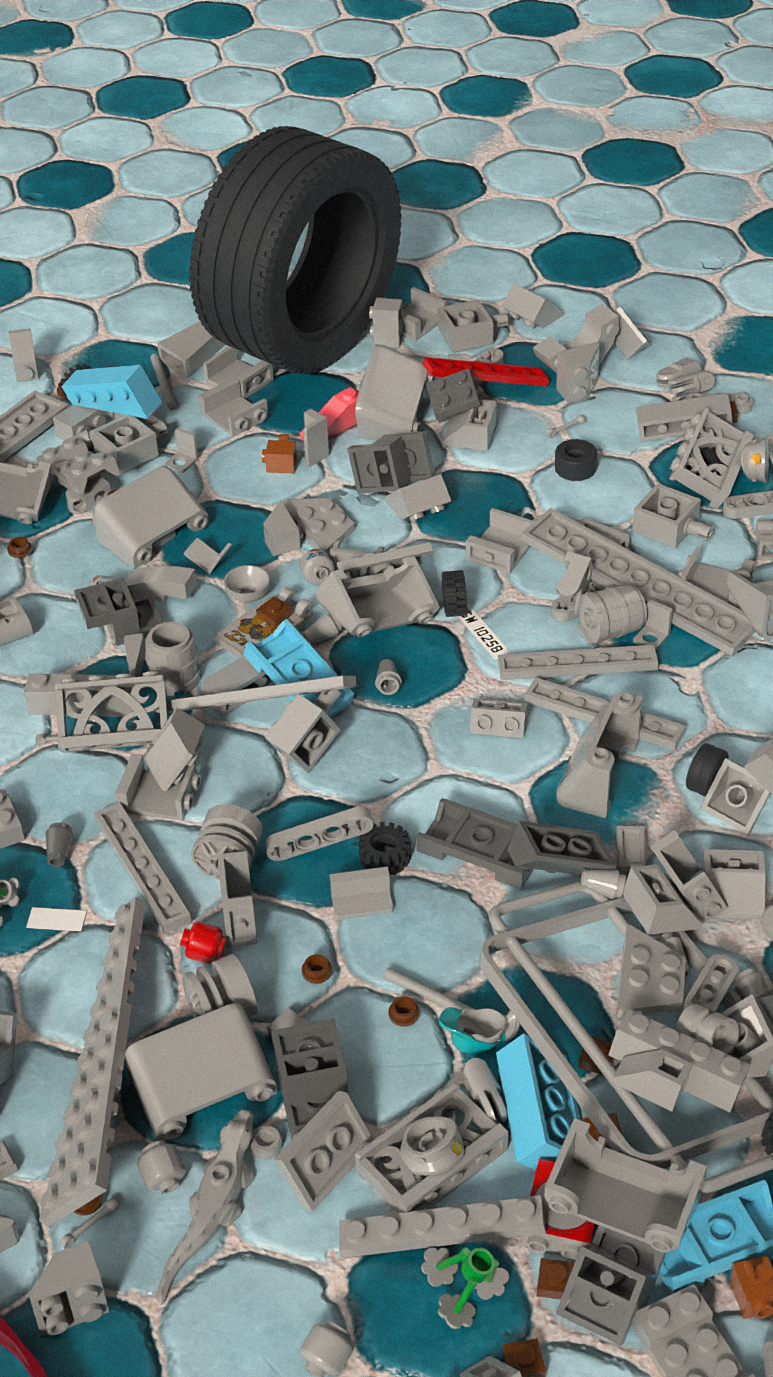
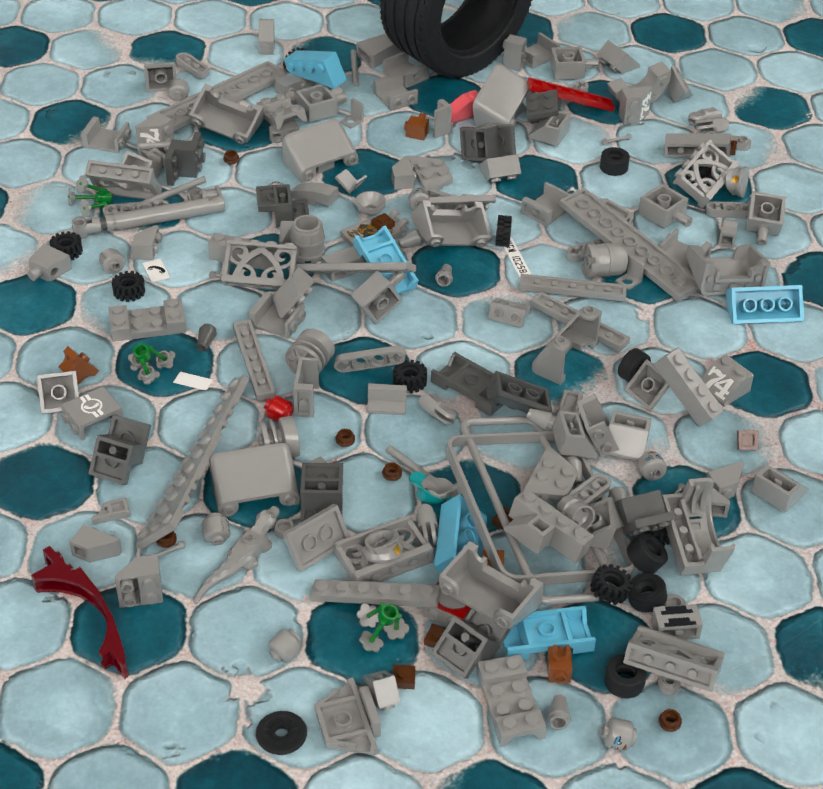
camera: 10 degrees right, 0 degrees up
light grey leg [557,551,594,605] -> none
none -> light grey arm [419,394,456,425]

